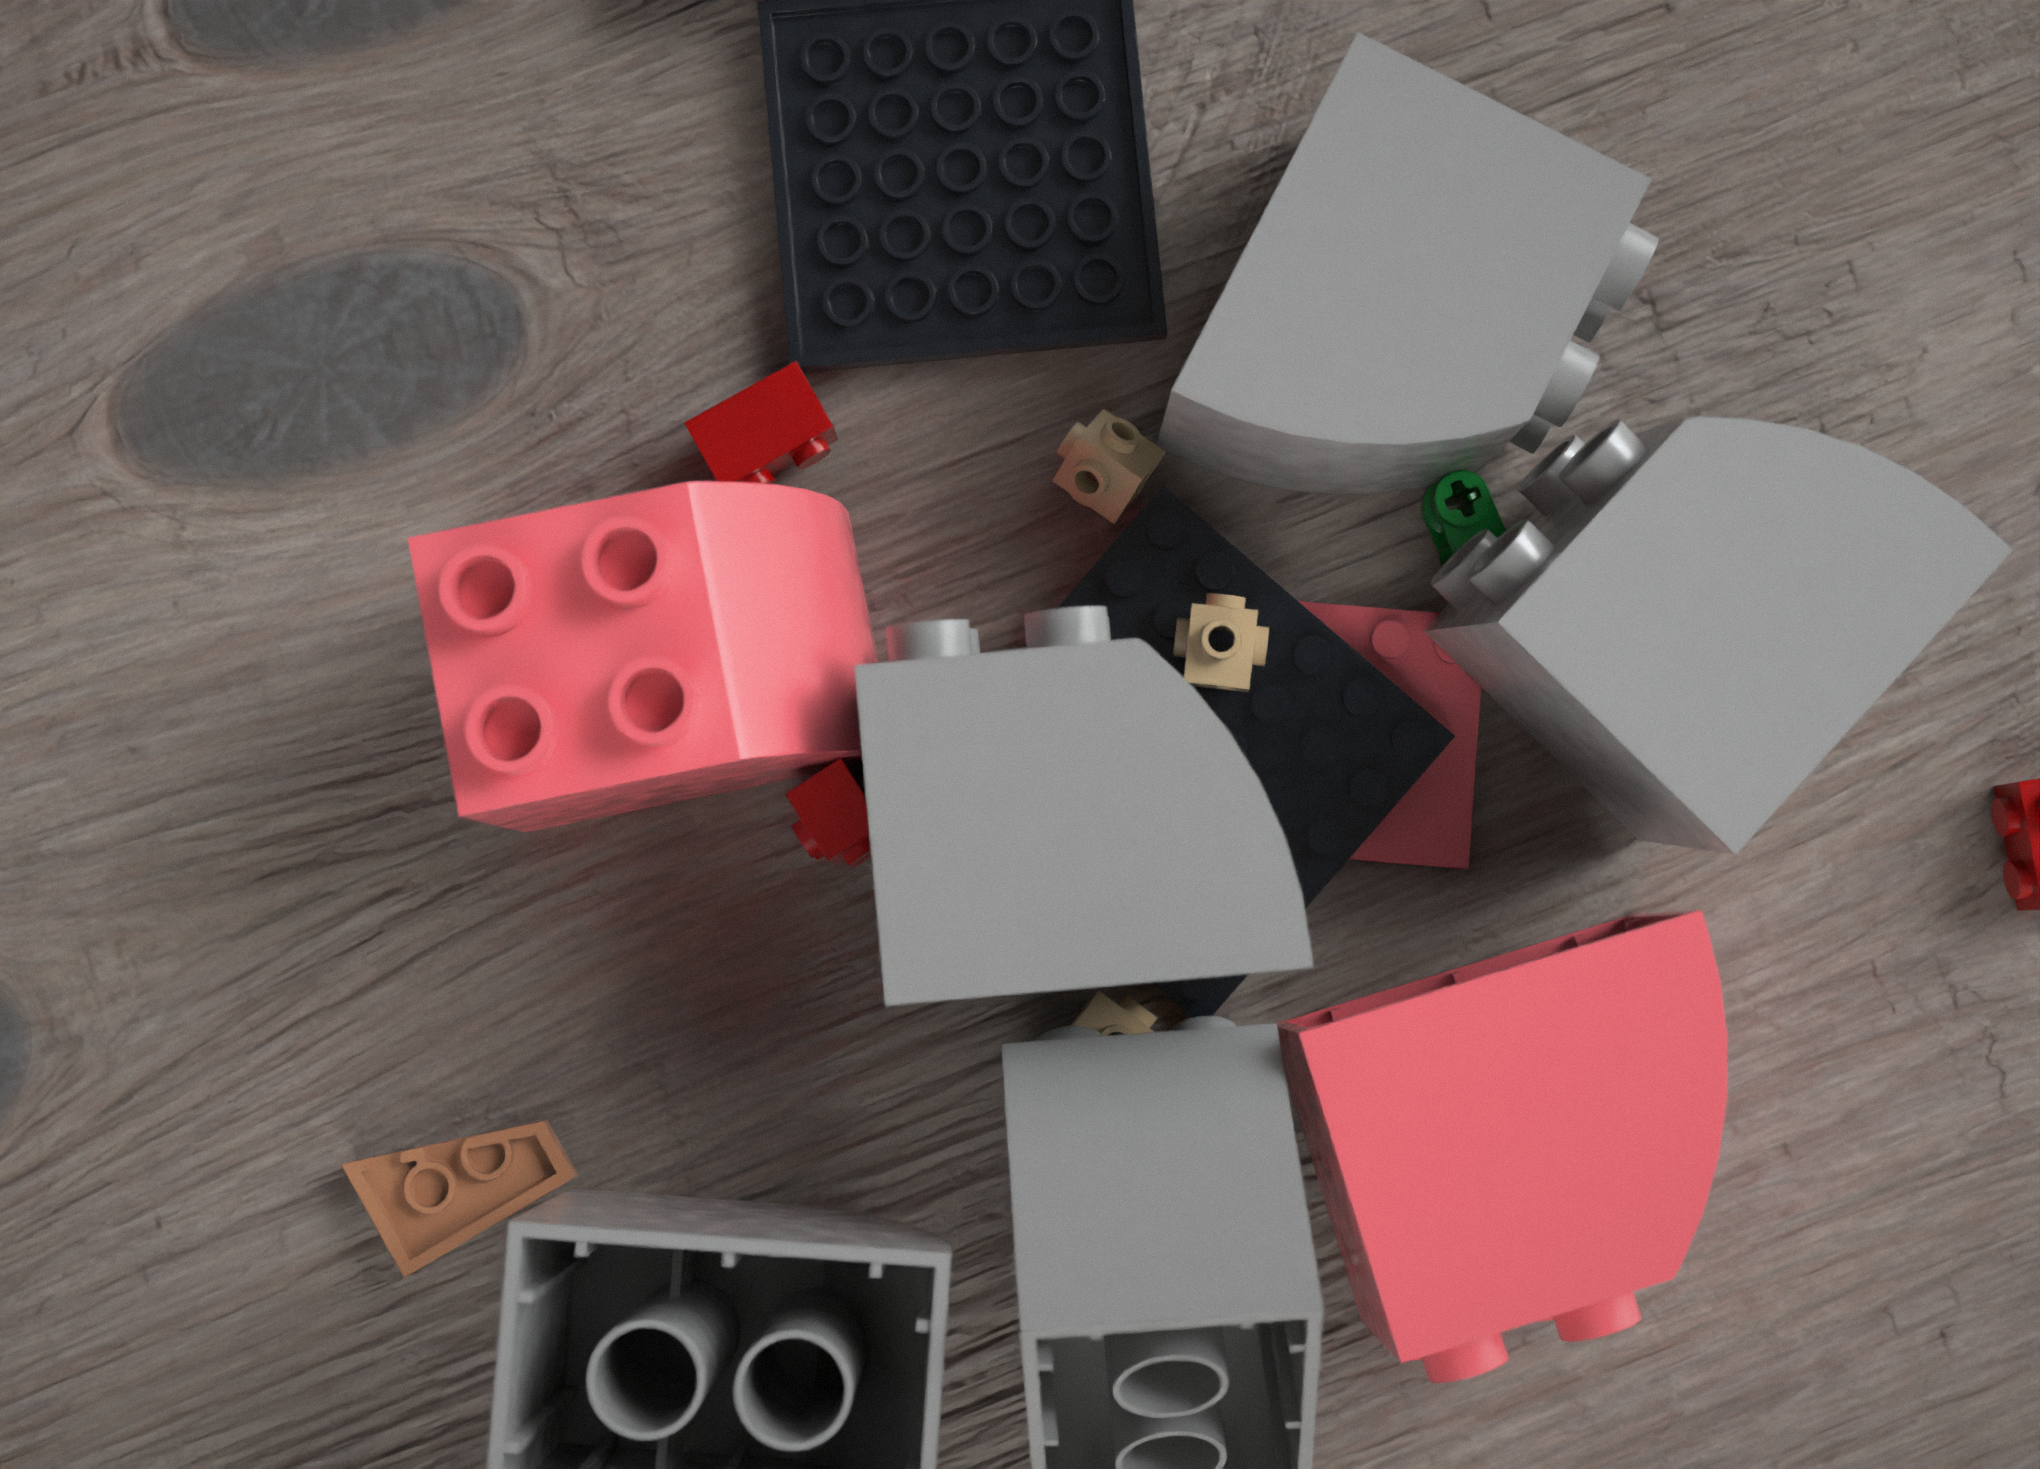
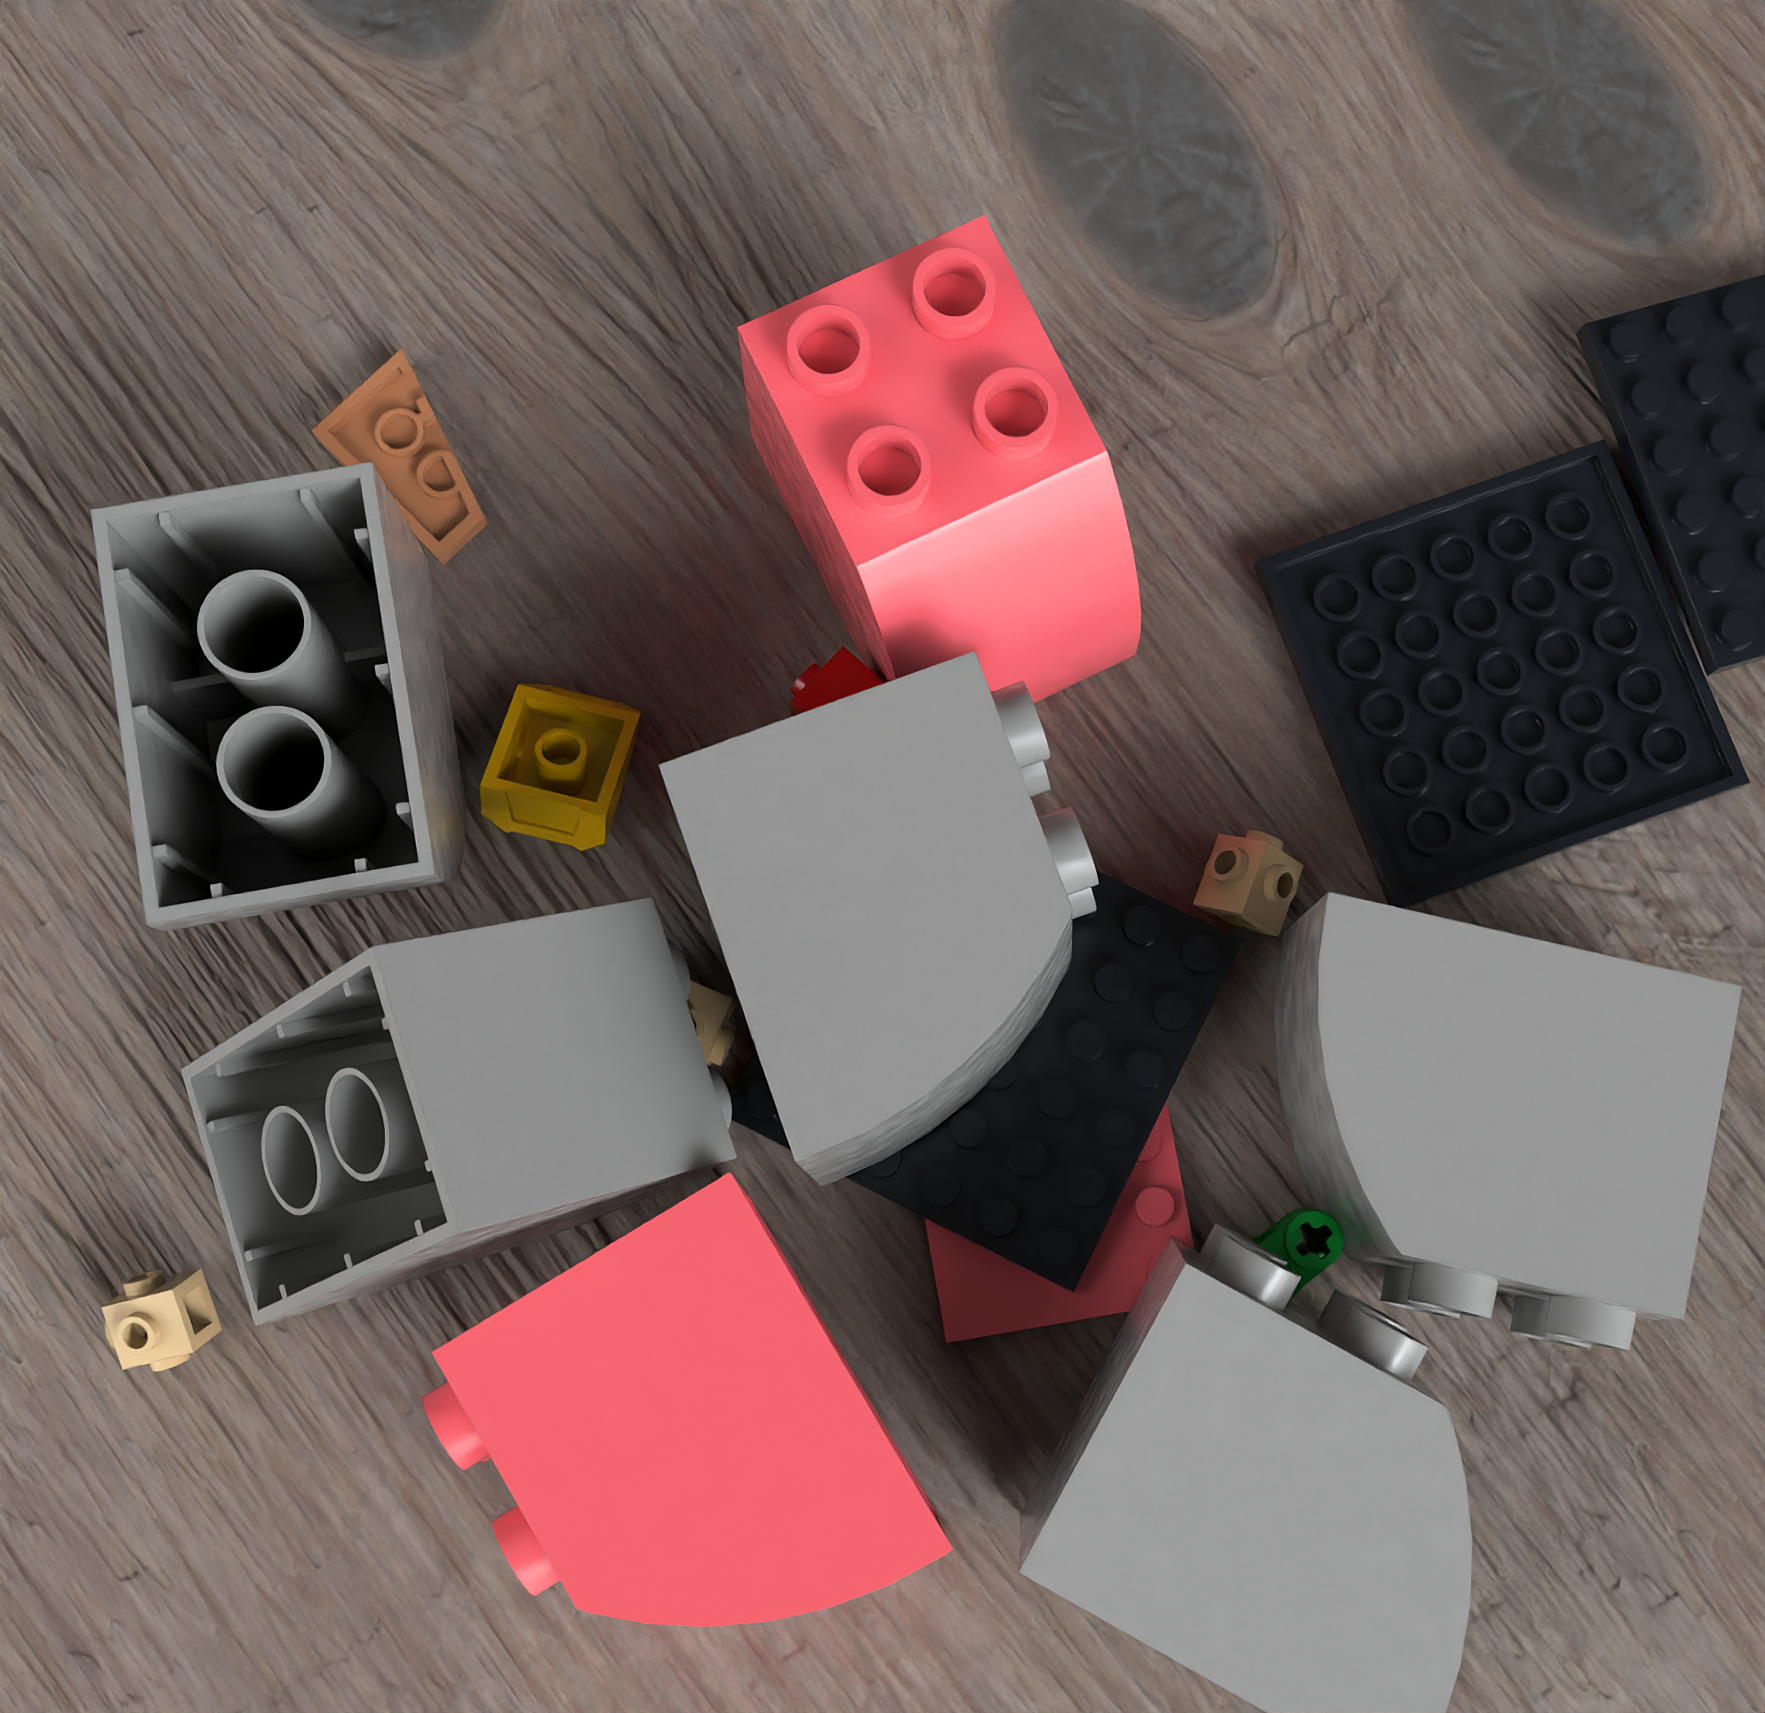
camera: 75 degrees right, 5 degrees down
red brick [684,361,838,484] -> none
tan brick [1173,594,1269,692] -> none
none -> yellow slope [480,683,642,851]

